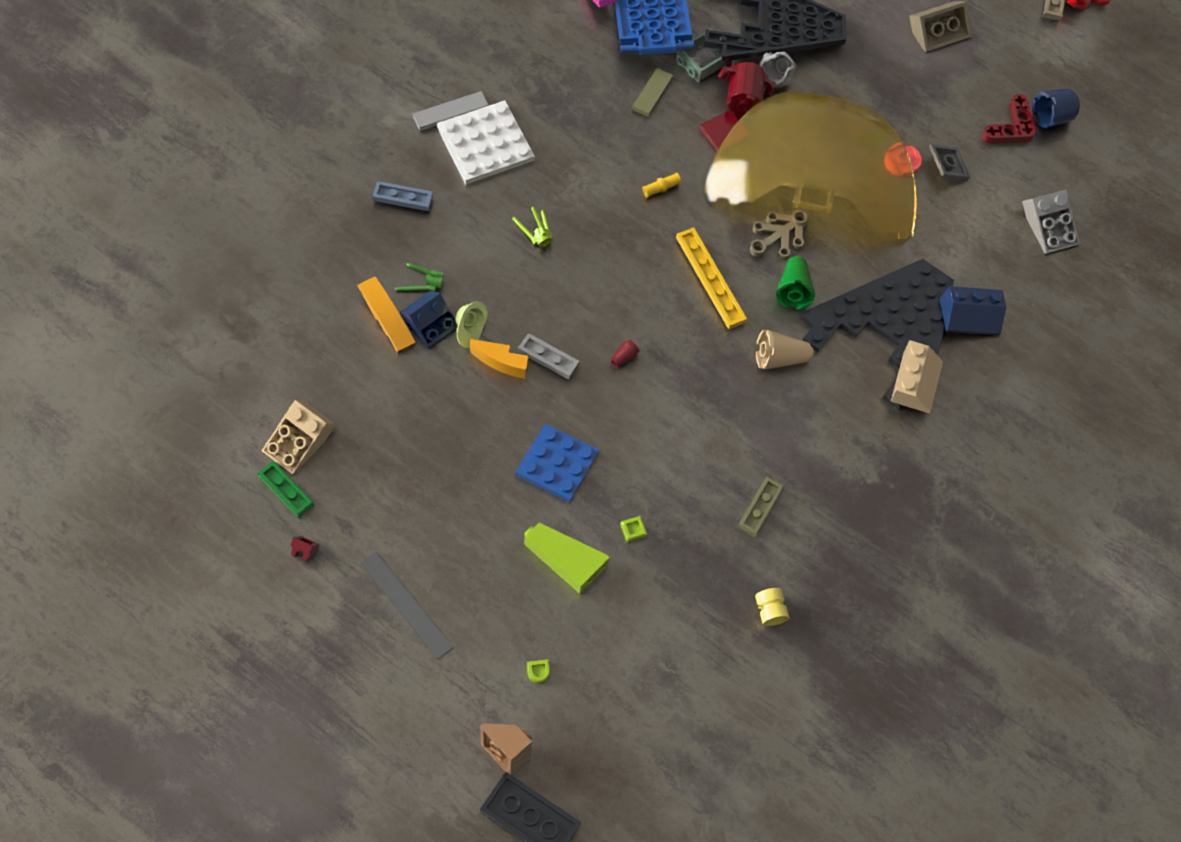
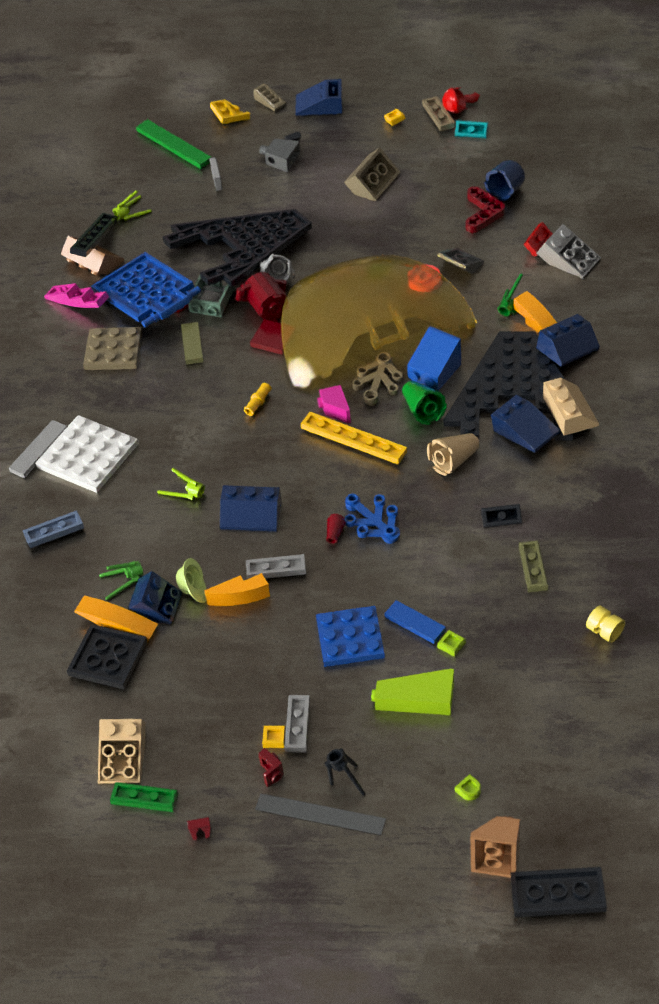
camera: 25 degrees left, 15 degrees down
none -> black plate [67,624,147,689]
none -> dark tan plate [83,327,142,370]
none -> dark blue slope [220,485,282,532]
none -> dark red bracket [258,748,284,787]
none -> yellow tile [262,726,285,748]
none -> light grey plate [284,695,310,753]
none -> dark pink slope [317,385,351,423]
none -> black plant [324,748,365,795]
none -> blue plant [344,494,400,543]
none -> blue tile [384,600,446,644]
none -> blue slope [407,326,461,391]
none -> teal slope [455,121,489,138]
none -> black slope [481,504,522,528]
none -> dark blue slope [491,395,560,453]
none -> green plant [497,273,523,317]
none -> light orange slope [514,291,557,333]
none -> red plate [523,222,553,257]

